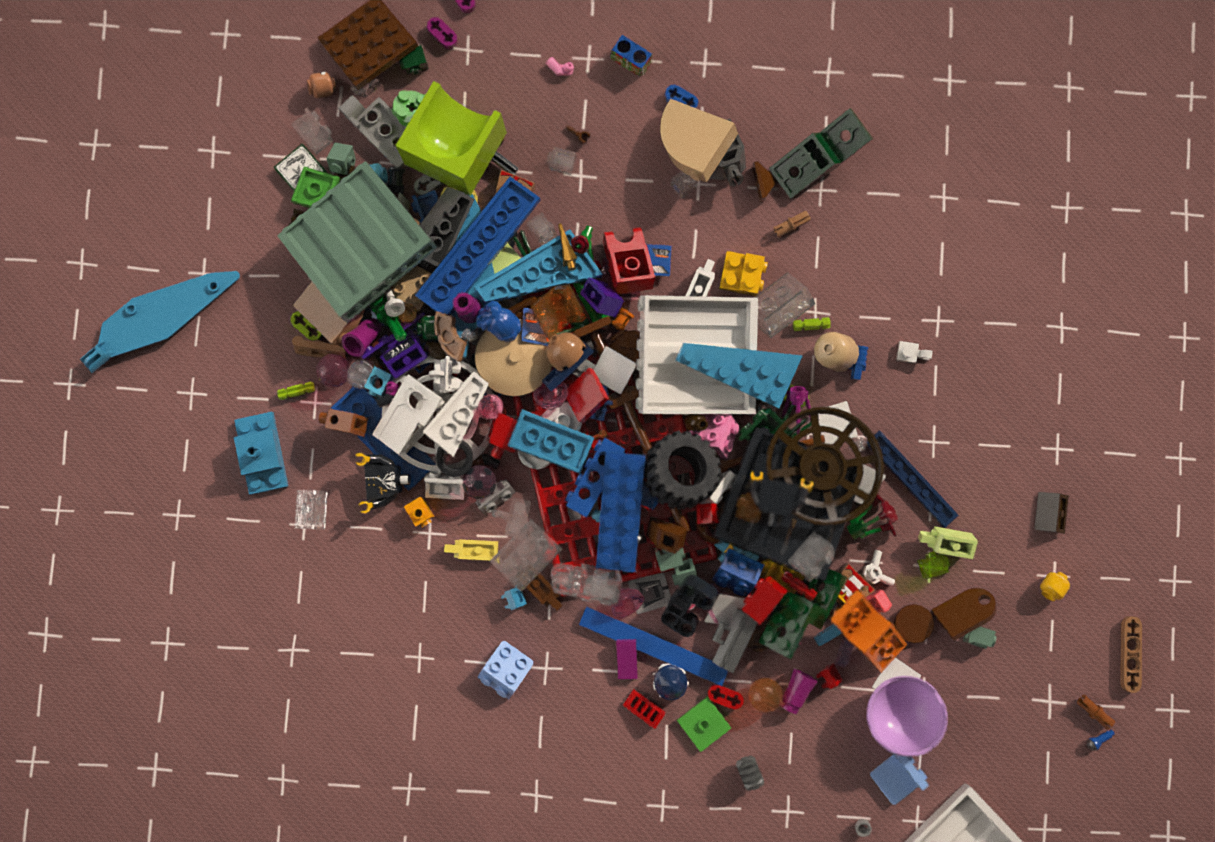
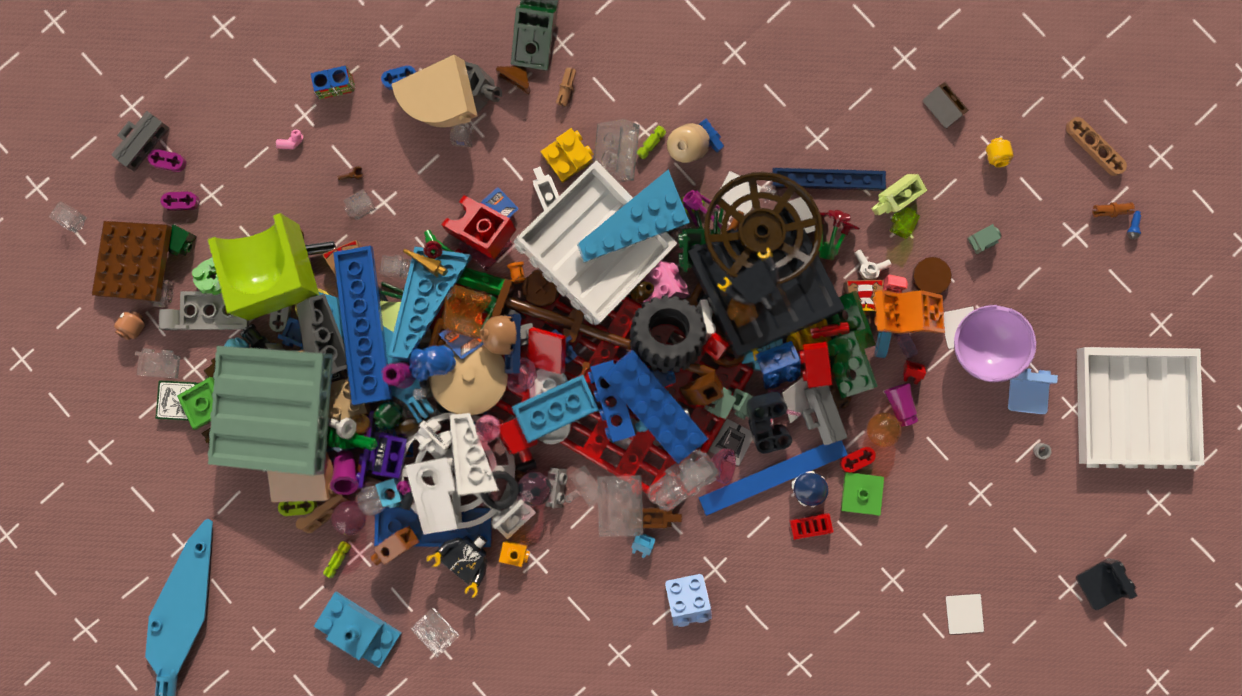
camera: 45 degrees left, 0 degrees up
sand green brick [327,142,356,175] -> none
medium nougat tile [434,311,467,361] -> none
light yellow hinge [444,539,499,561] -> none
dark purple brick [580,277,624,317] -> none
white sticker [594,346,636,394] -> none
magenta tile [616,639,638,679] -> none
dark grey gear [736,755,764,791] -> none
clear bracket [788,532,835,582] -> none
white plate [896,341,933,364] -> none
reddish brown tile [931,588,997,641] -> none

